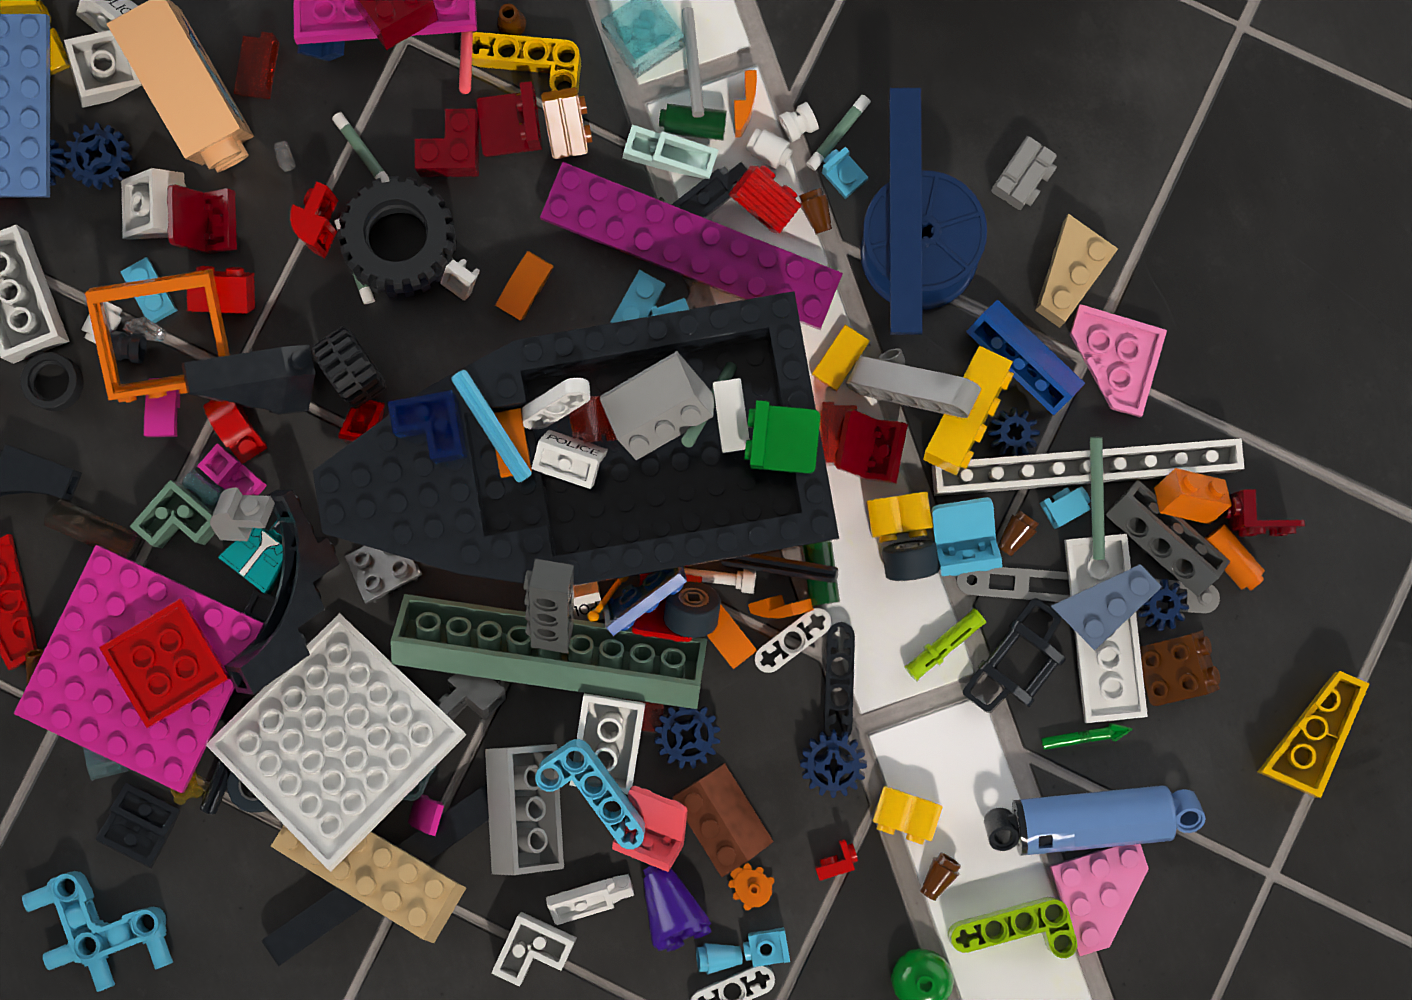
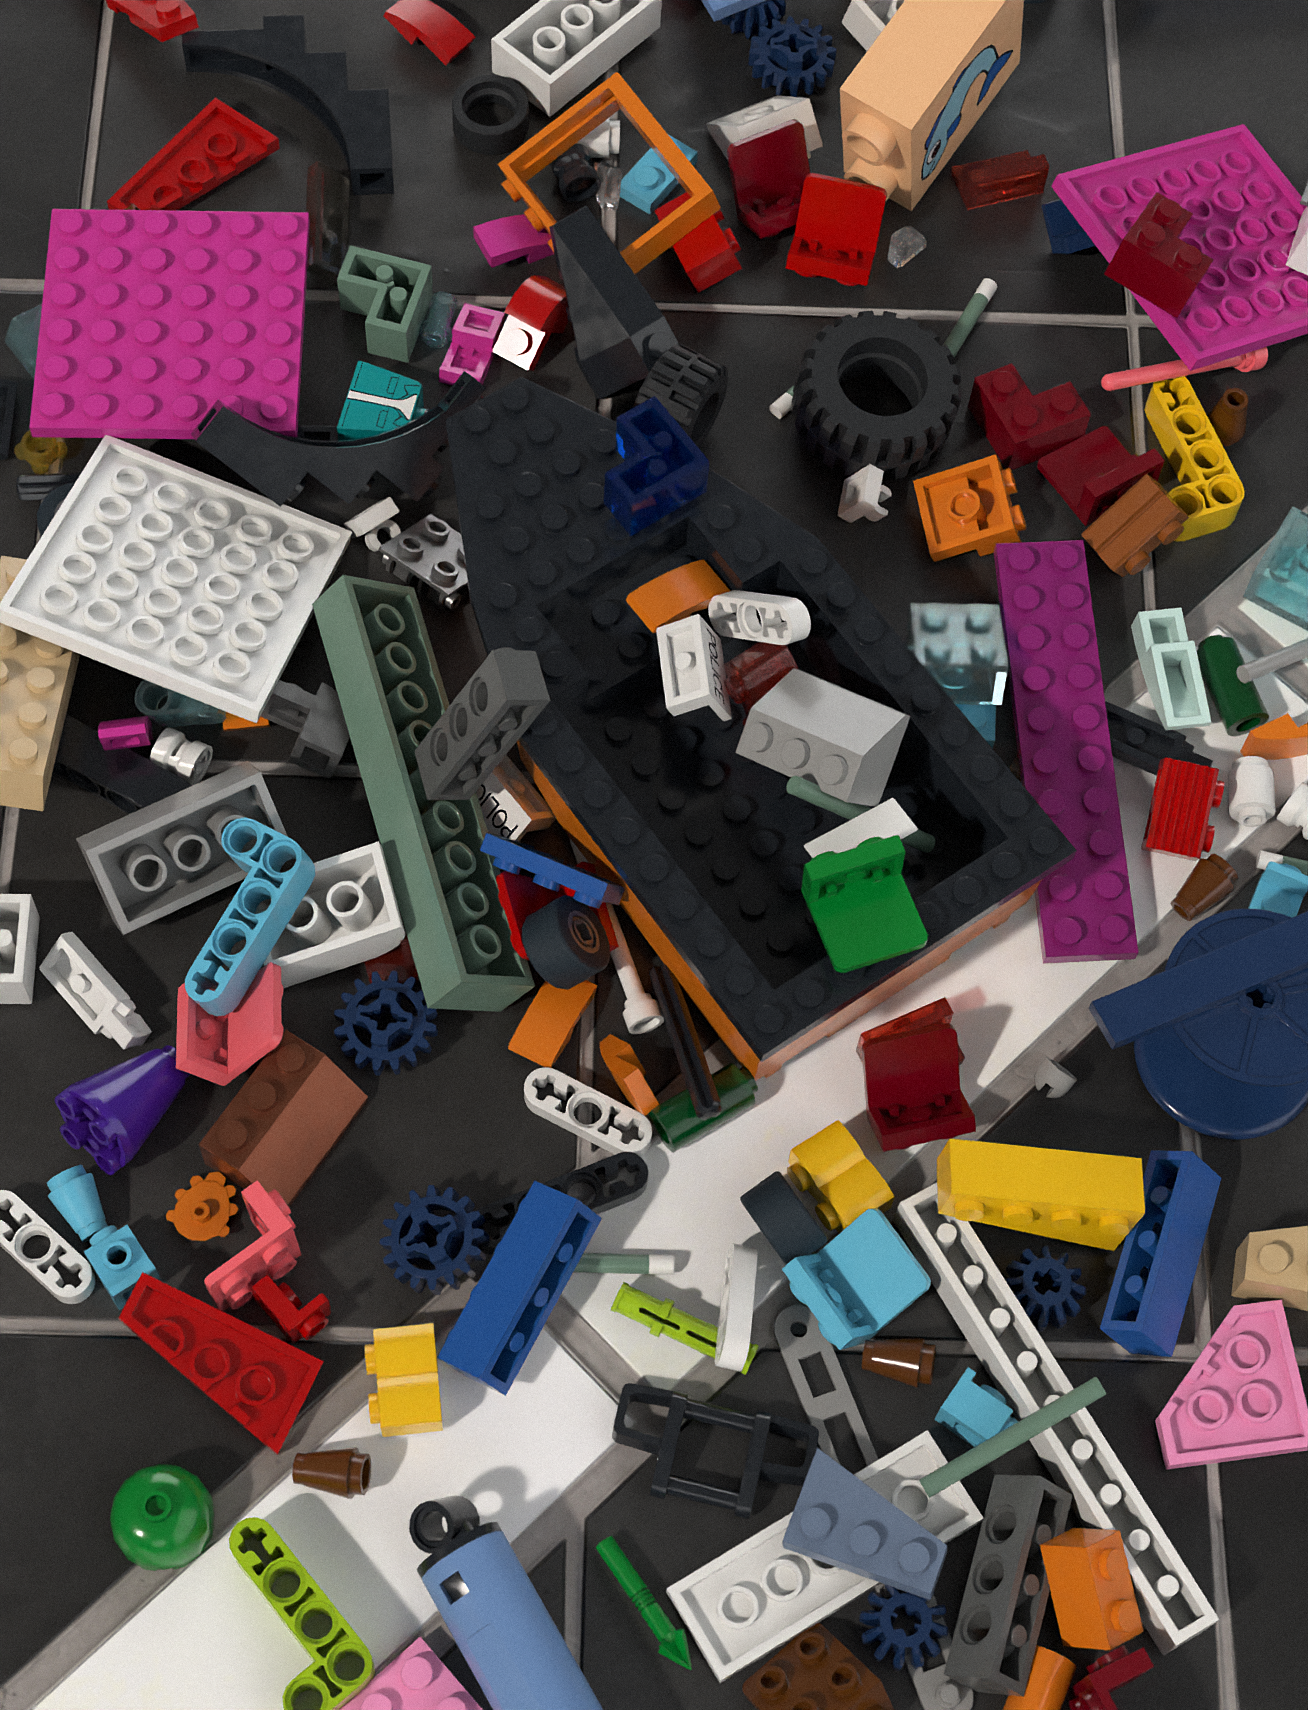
camera: 55 degrees right, 20 degrees down
red plate [99,598,230,728] -> none
light grey brick [210,488,275,541] -> none
red brick [290,181,339,258] -> none
medium azure axle [451,370,531,482] -> none
orange slope [495,251,554,321] -> none
light orange hinge [587,576,629,622] -> none
yellow tile [812,325,870,392] -> none
light grey beam [846,356,981,418] -> none
none -> red wing [118,1272,324,1455]
none -> white wheel [150,727,213,785]
none -> coral bracket [204,1180,302,1311]
none -> white tile [344,497,401,552]
none -> blue brick [437,1181,602,1396]
none -> sand green bar [573,1253,674,1275]
none -> white beam [715,1243,758,1372]
none -> red bracket [785,173,887,286]
none -> clear light blue brick [905,603,1008,705]
none -> orange plate [913,454,1027,562]

